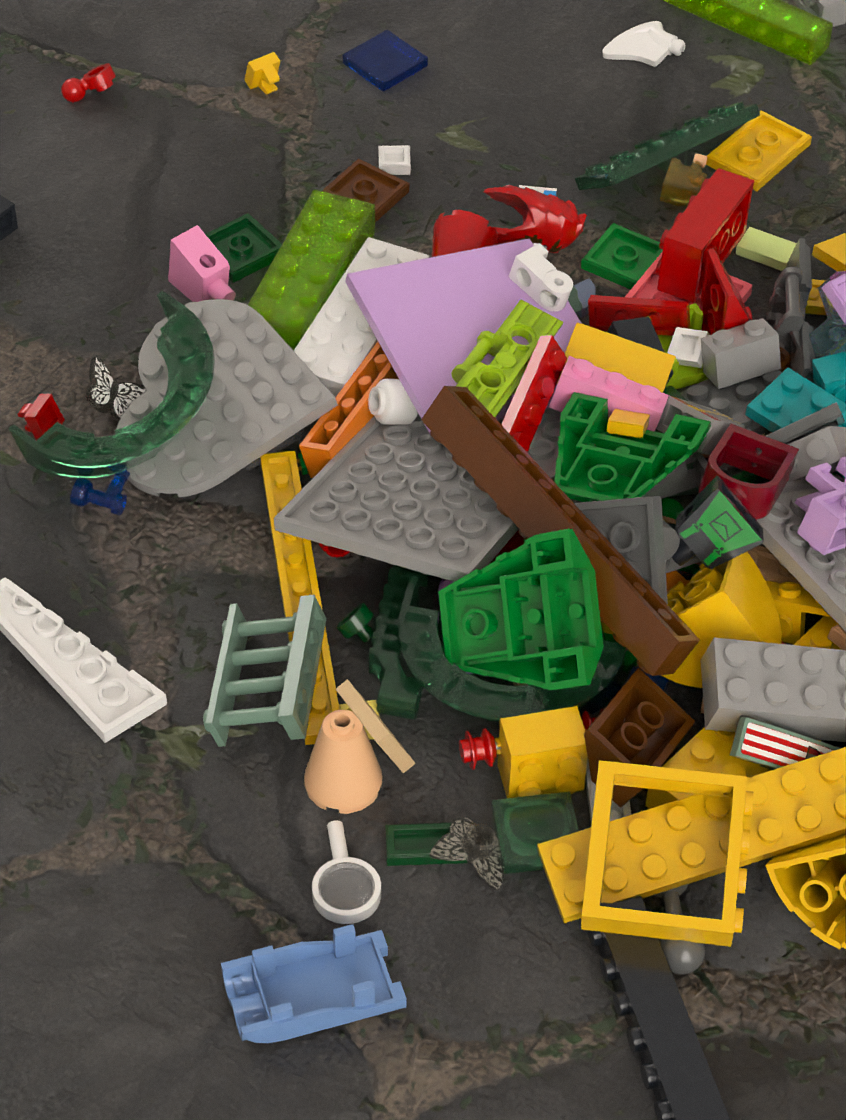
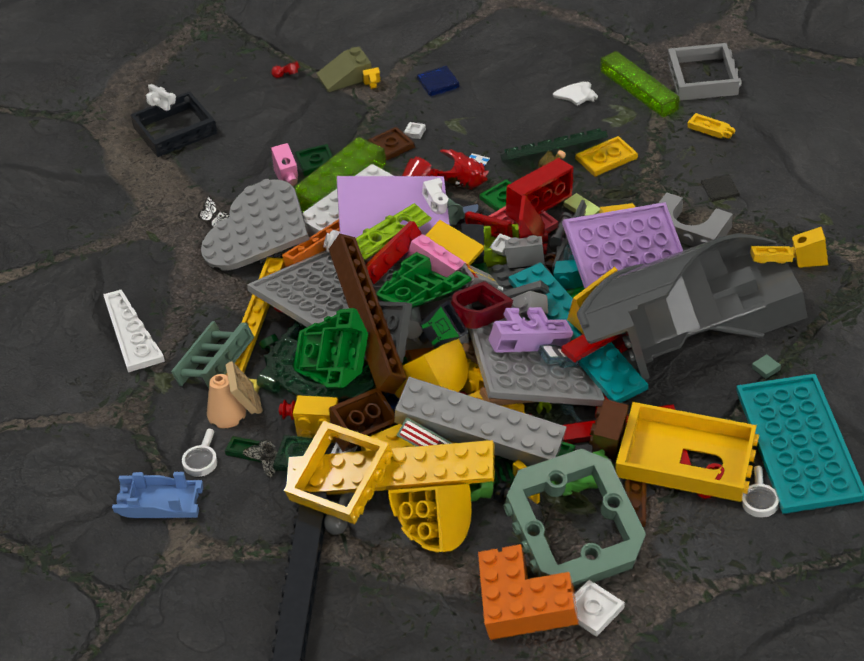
camera: 25 degrees right, 5 degrees down
clear green windscreen [8,291,215,479] -> none
red tile [17,394,65,443] -> none
clear blue piece [70,468,130,516] -> none
yellow tile [607,409,650,438] -> none
none -> olive slope [317,46,372,92]

